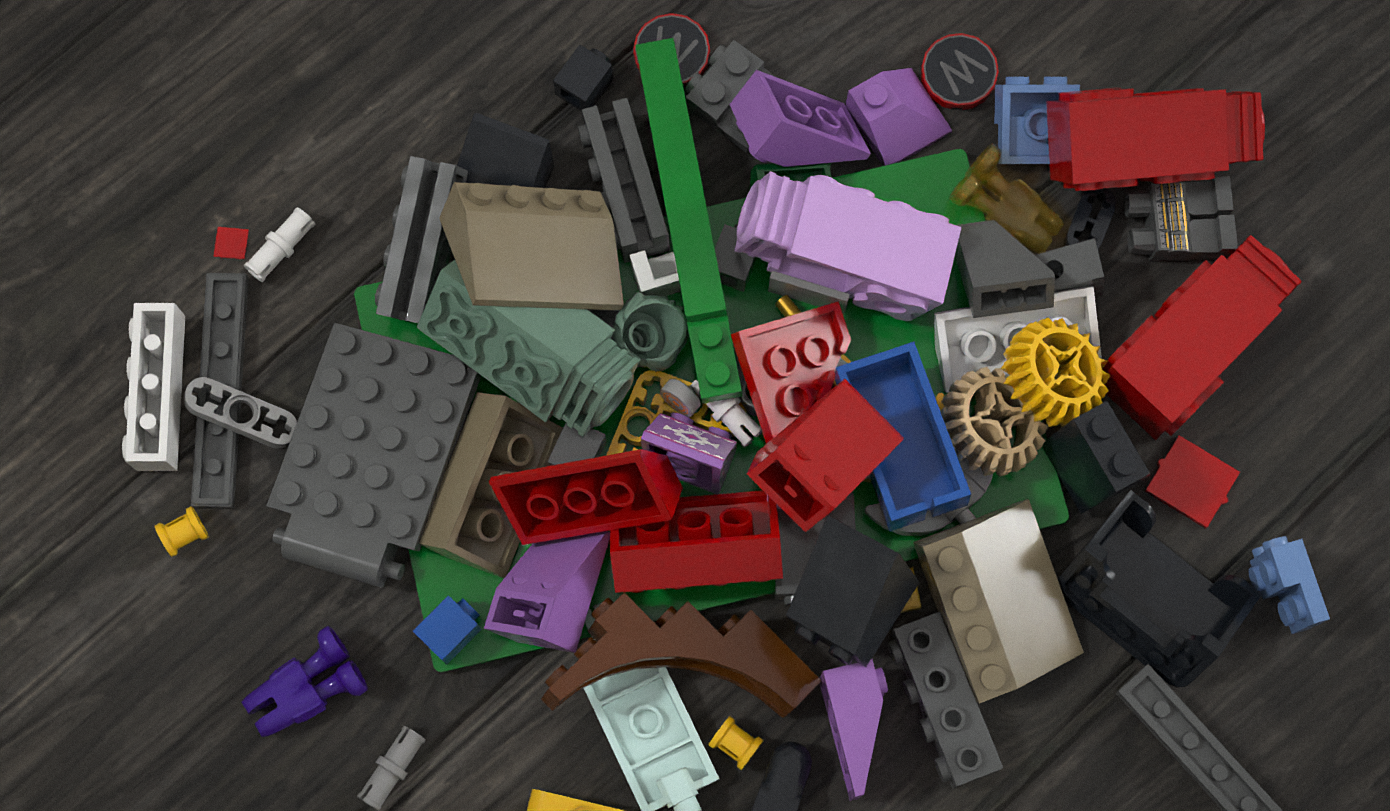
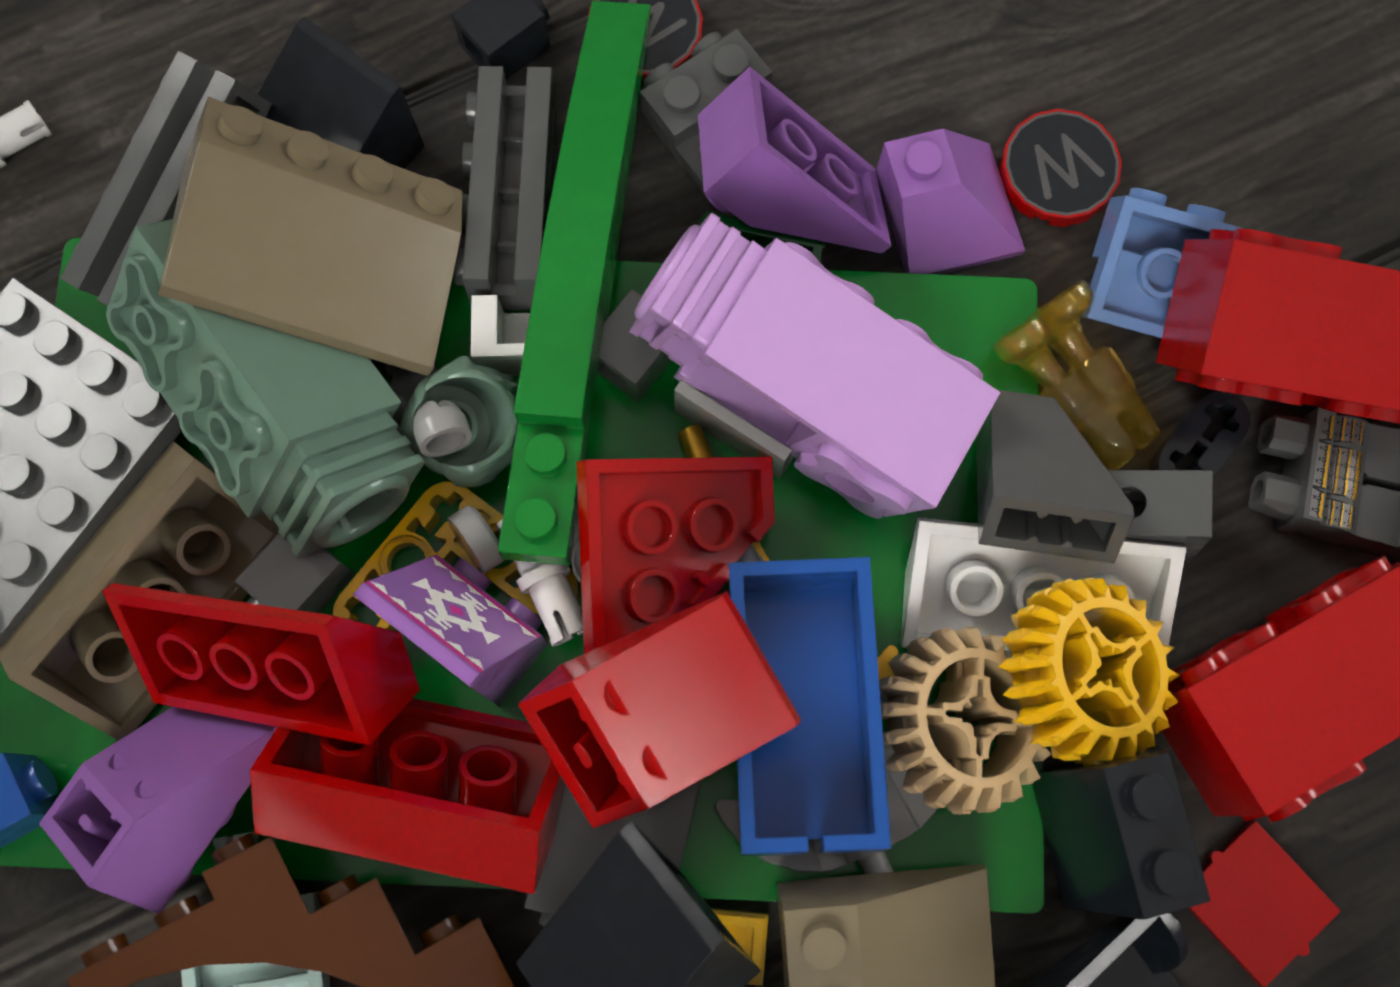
camera: 15 degrees right, 0 degrees up
none -> light grey hinge [413,400,472,457]

